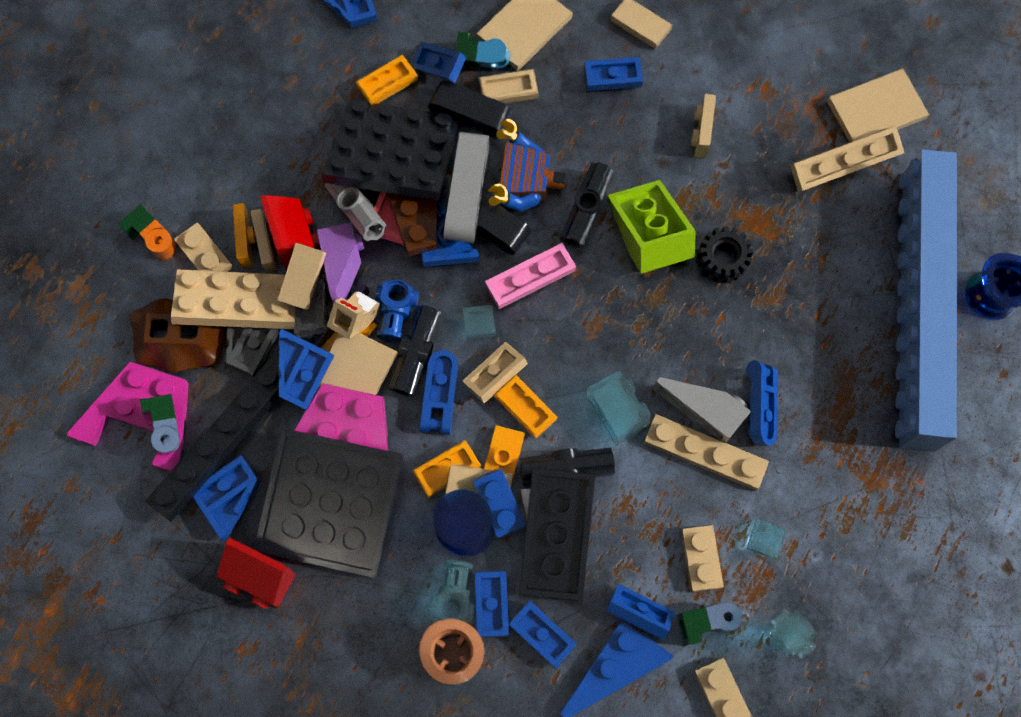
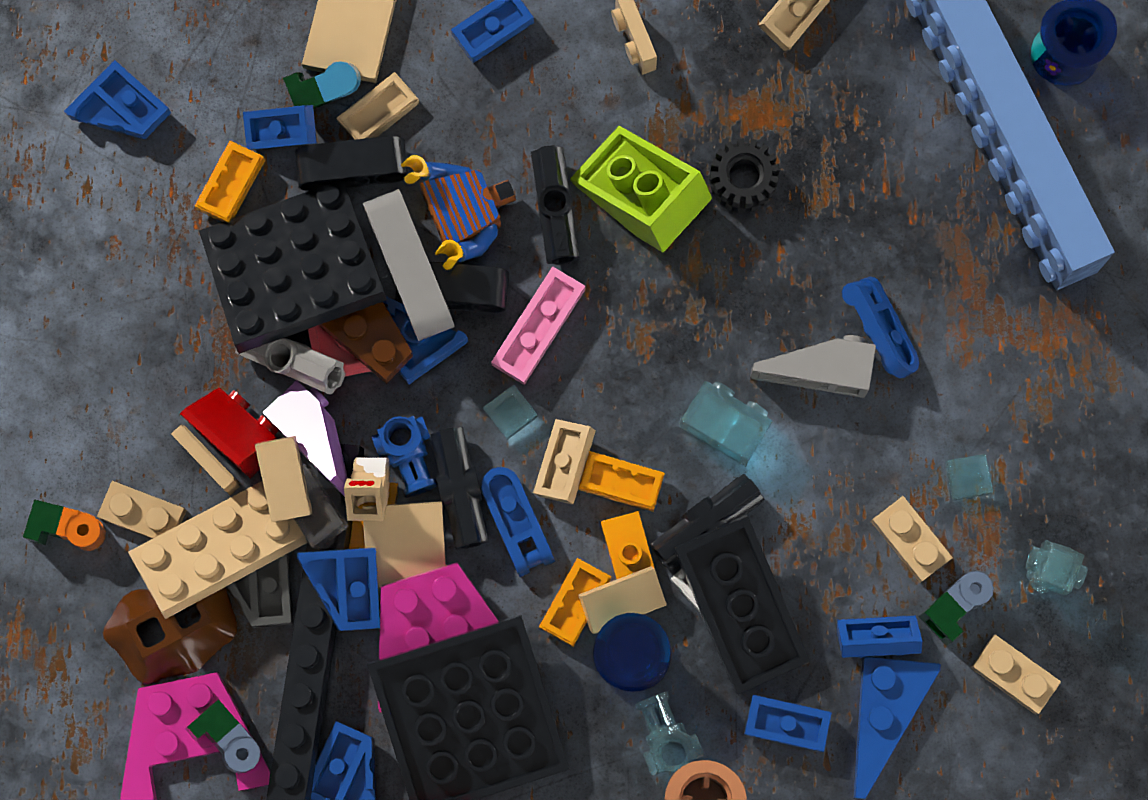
camera: 25 degrees left, 5 degrees up
light orange plate [233,203,256,269] -> none
blue plate [473,467,526,538] -> none
blue plate [475,571,509,638] -> none
tan plate [643,414,769,491] -> none

